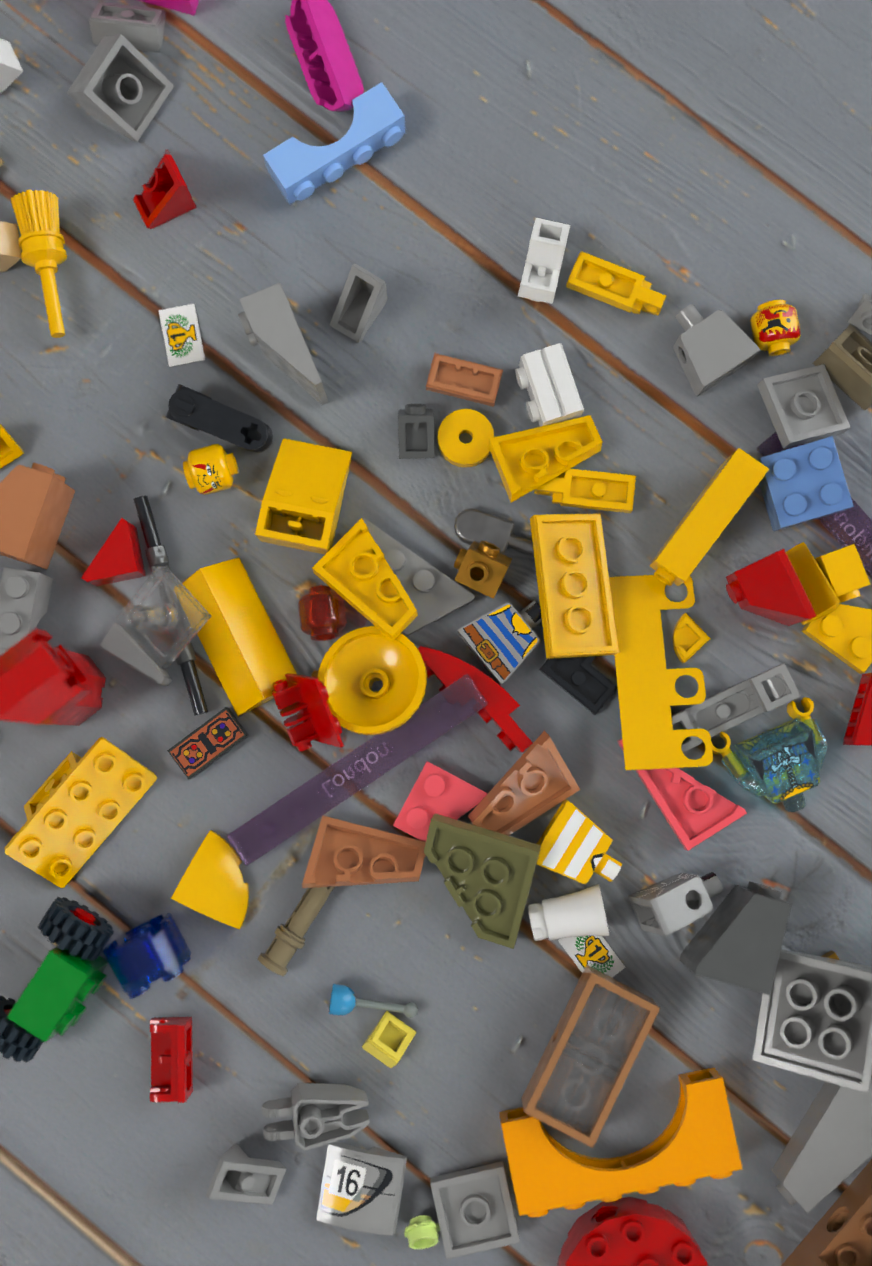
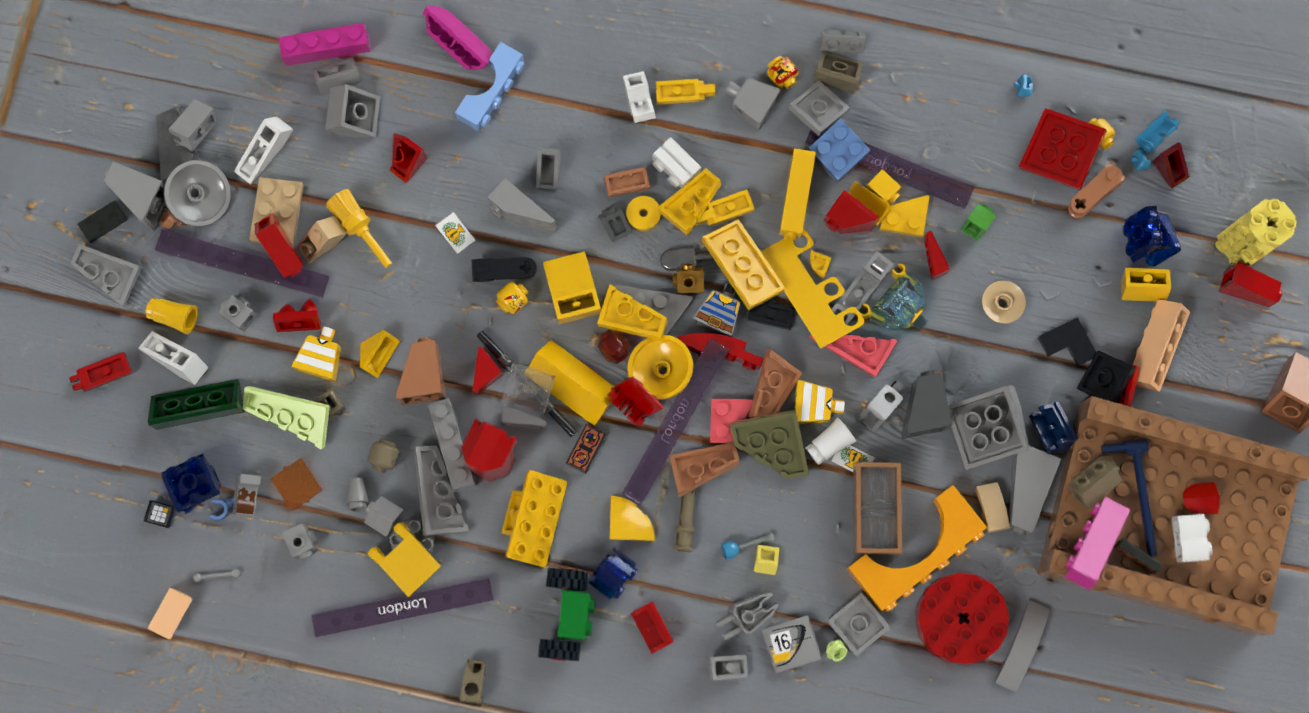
camera: 30 degrees left, 5 degrees down
none -> tan slope [975,482,1010,533]

